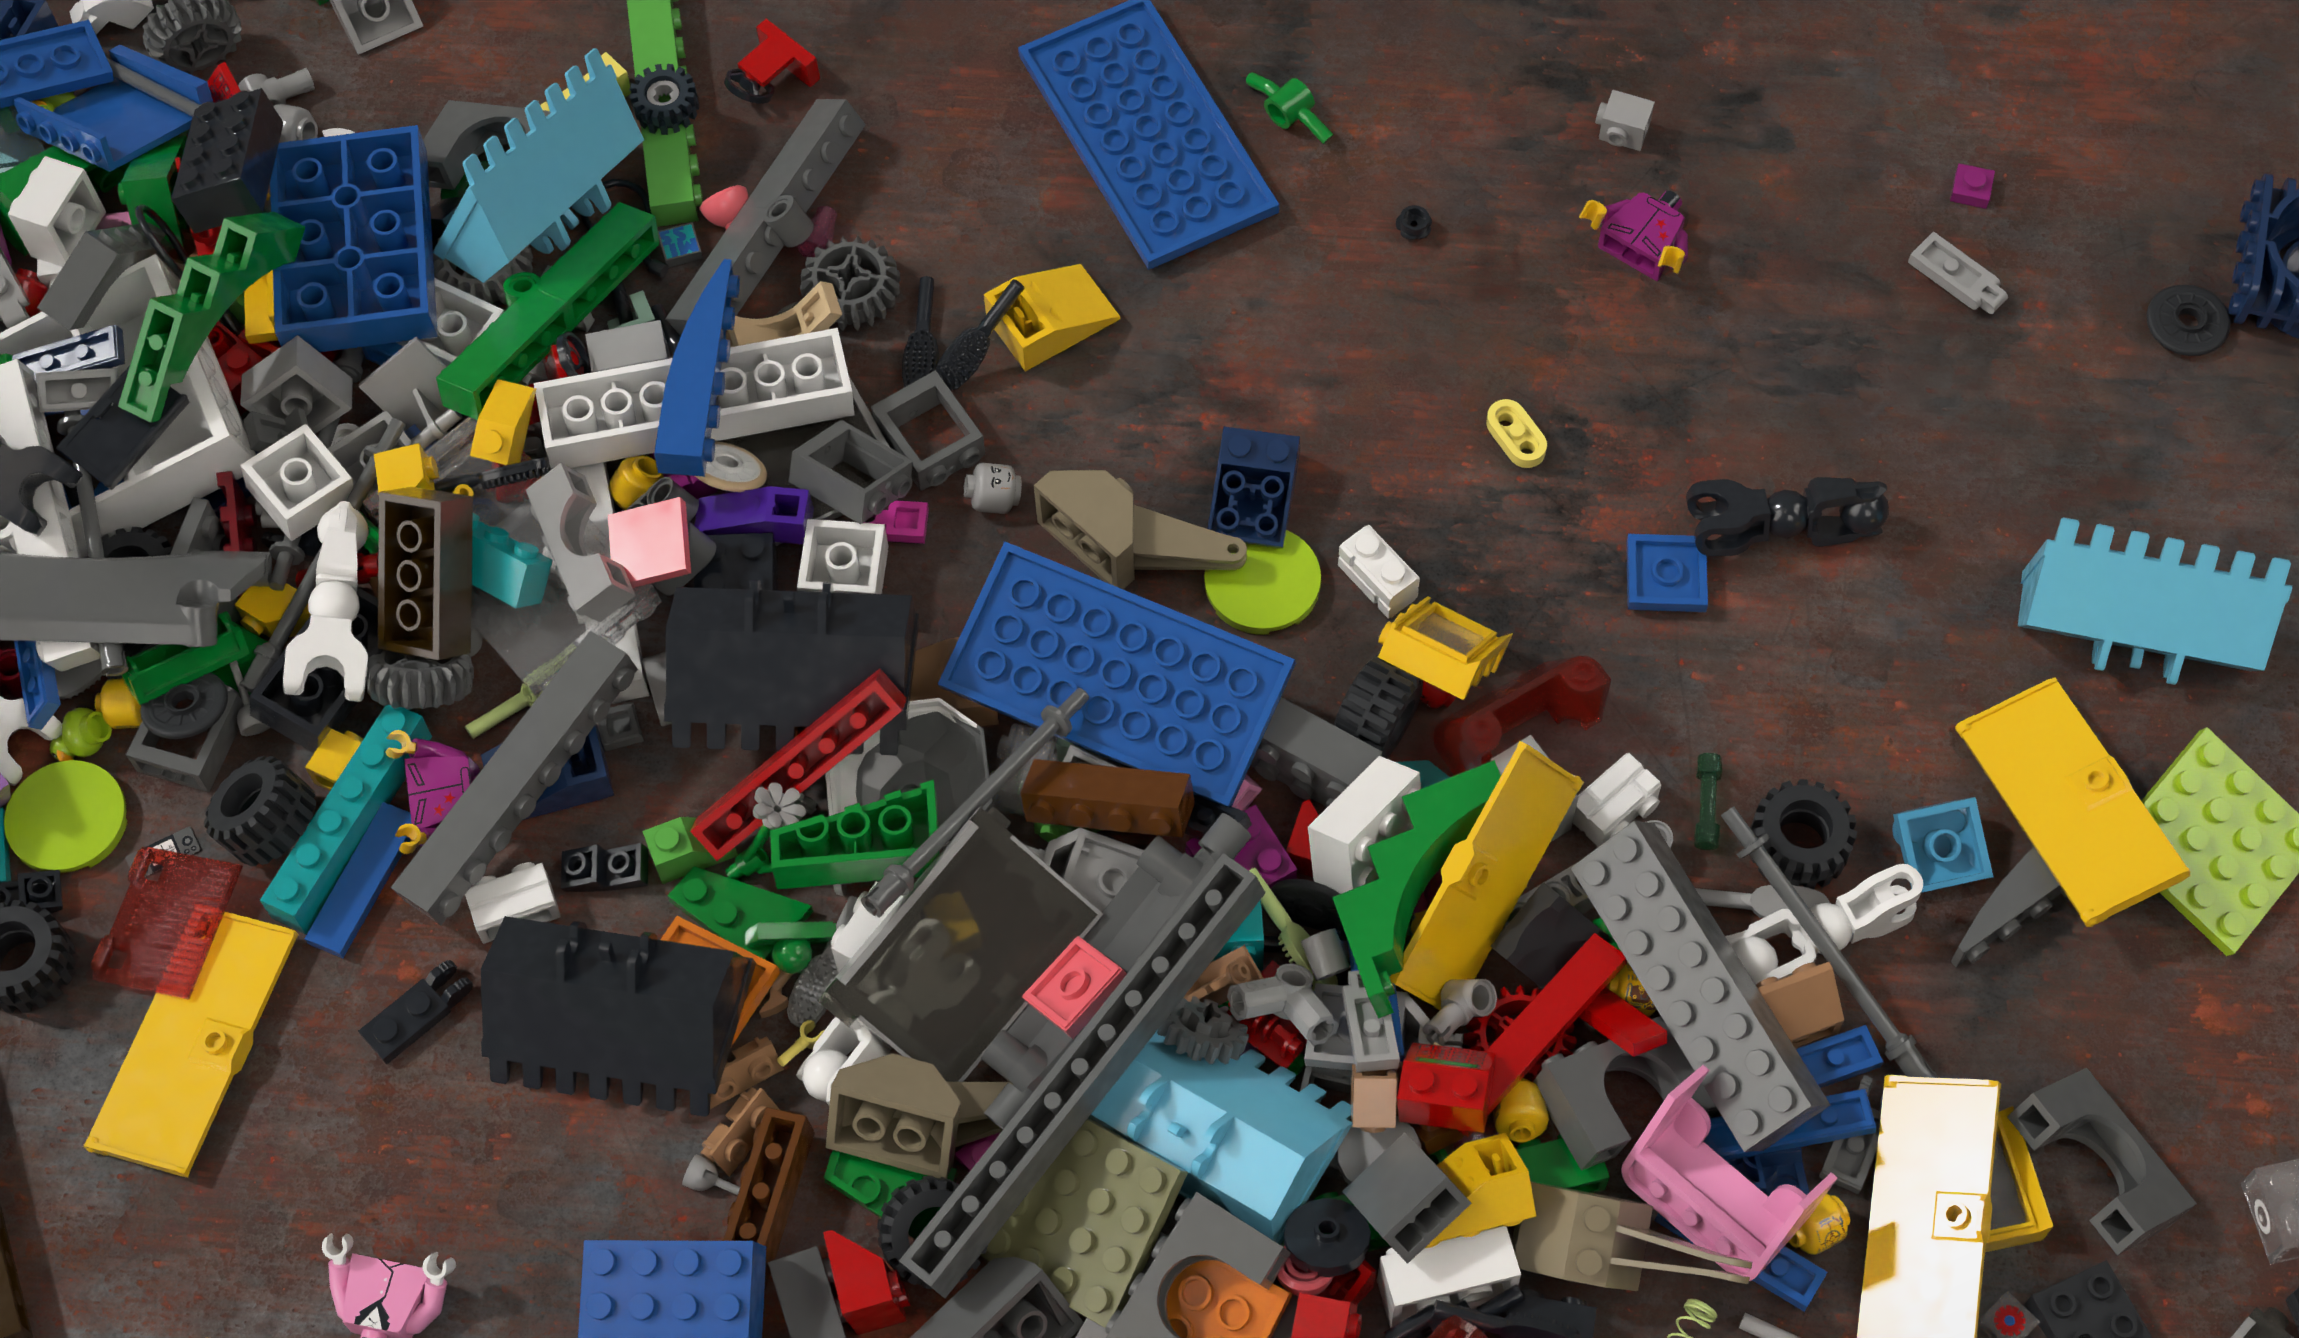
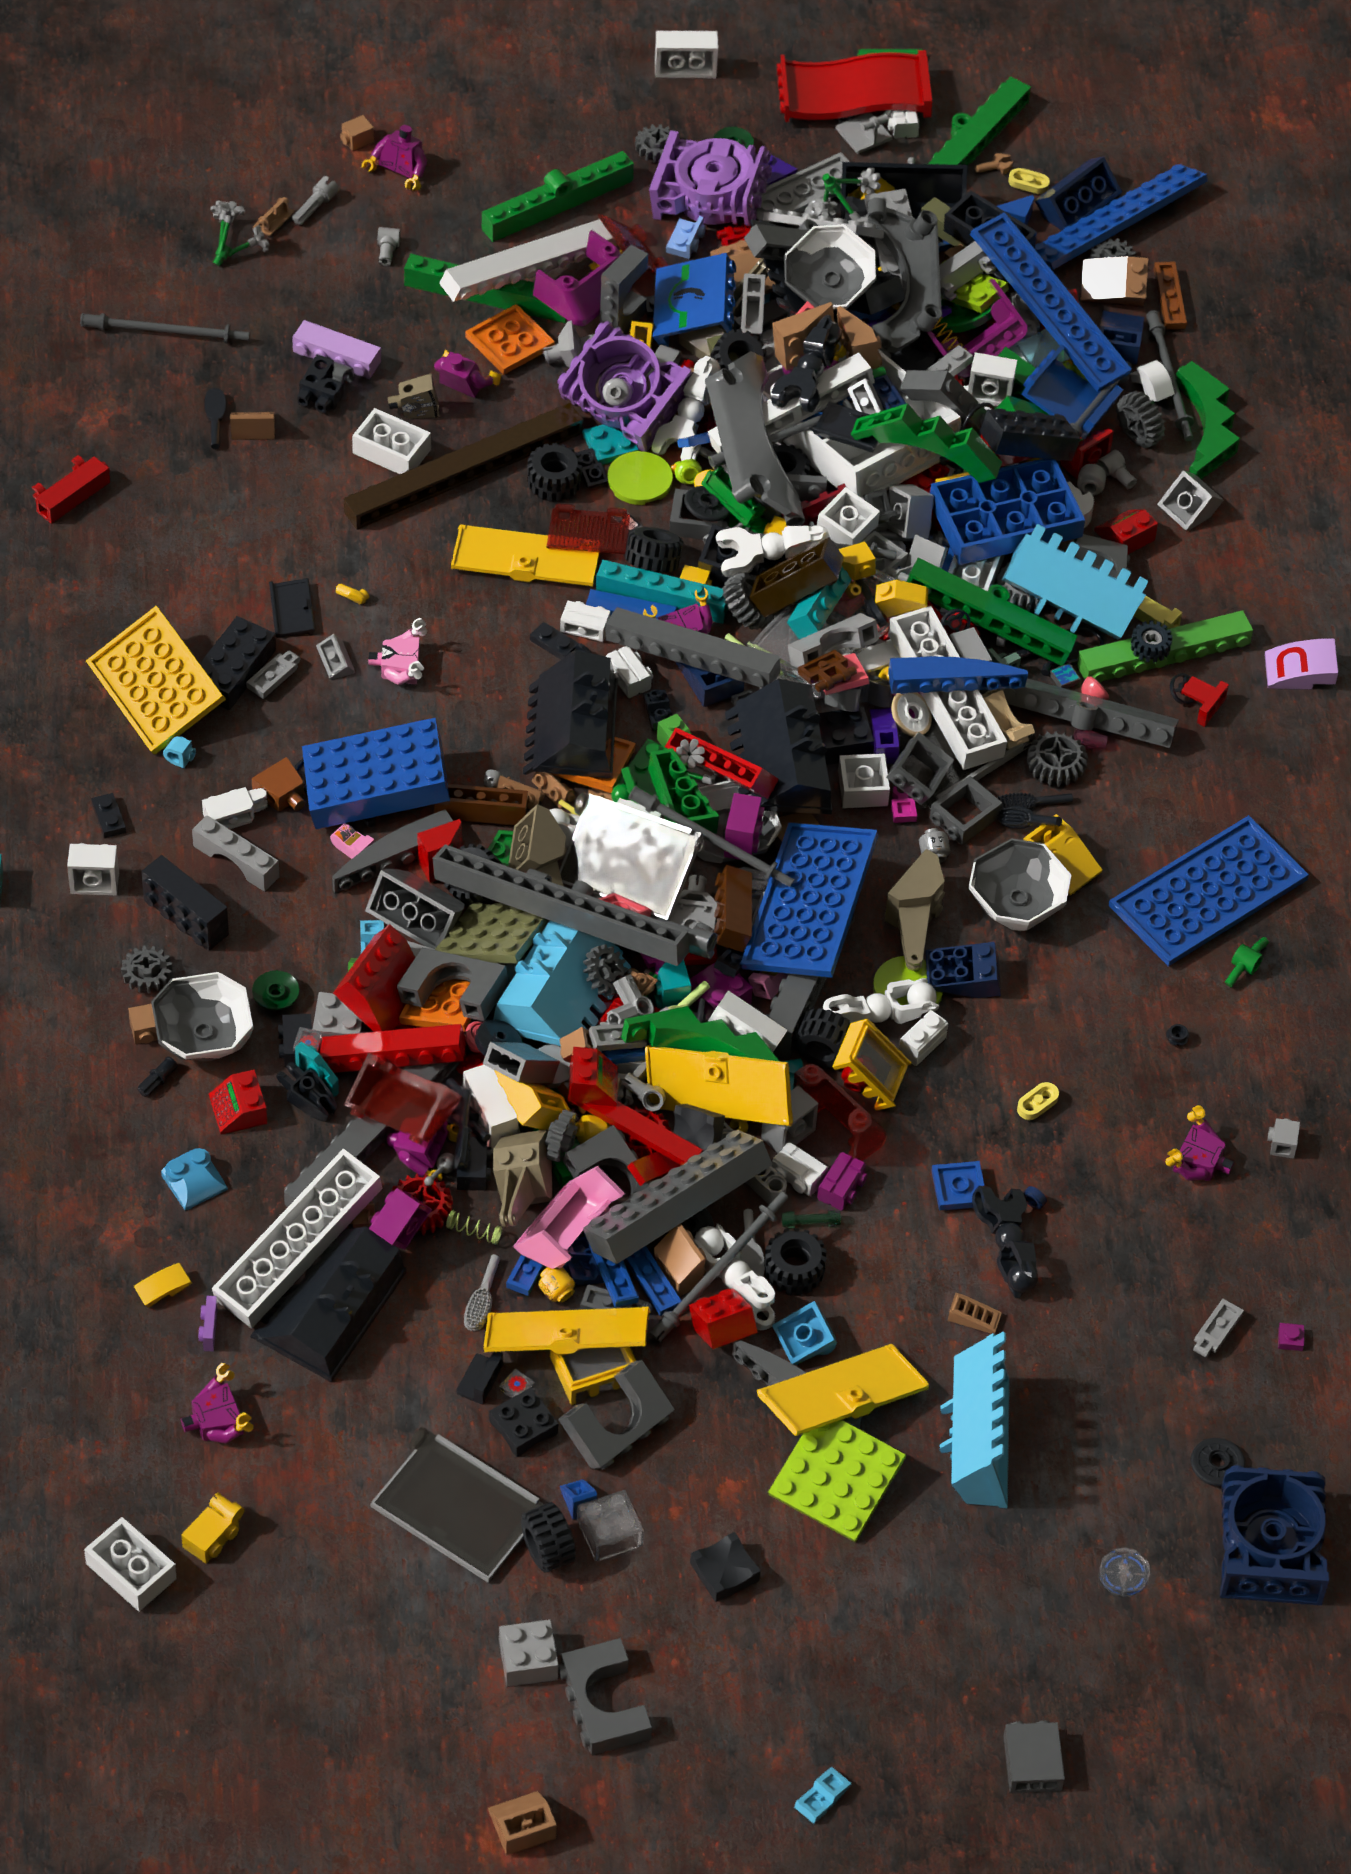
camera: 75 degrees right, 10 degrees down
none -> dark grey gear [545,1110,578,1162]
none -> white brick [560,601,611,642]
none -> blue slope [560,1479,597,1520]
none -> red brick [689,1289,758,1349]
none -> magenta brick [724,793,765,860]
none -> reddish brown plate [798,650,857,692]
none -> magenta brick [817,1152,868,1210]
none -> white piece [823,978,939,1024]
none -> medium nougat slope [948,1293,1002,1334]
none -> dark grey rock [969,838,1071,931]
none -> dark blue tile [1023,1186,1047,1209]
none -> red slope [1094,509,1158,554]

